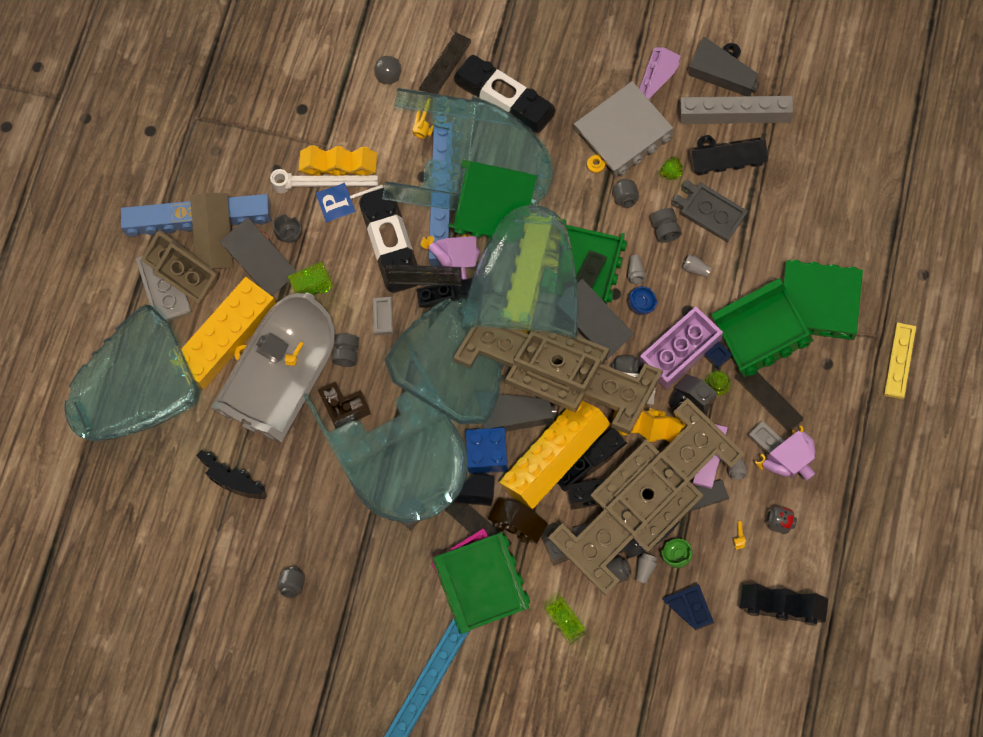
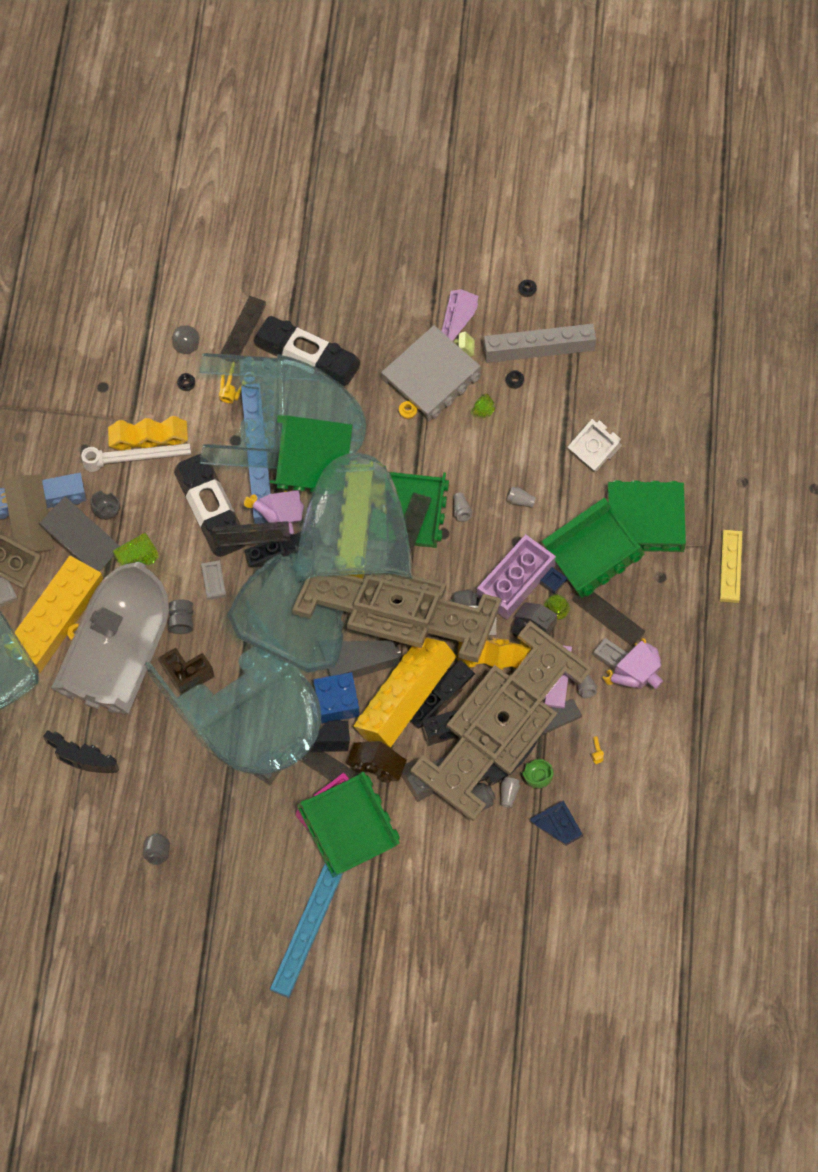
camera: 15 degrees left, 5 degrees down
yellow hand [285,342,304,366] -> none
blue piece [316,183,383,222] -> none
clear neon green brick [545,596,586,645] -> none
dark grey tile [554,279,634,360] -> none
dark grey head [613,179,639,208] -> none
blue hair [628,286,658,315] -> none
dark grey wheel [651,208,682,243] -> none
dark grey tile [672,180,748,243] -> none
dark grey slope [689,37,760,96] -> none
black brick [689,137,768,175] -> none
black brick [739,584,828,626] -> none
dark grey head [766,506,797,534] -> none
none -> black plate [177,373,196,391]
none -> yellowish green tile [454,332,475,357]
none -> white plate [568,419,622,472]

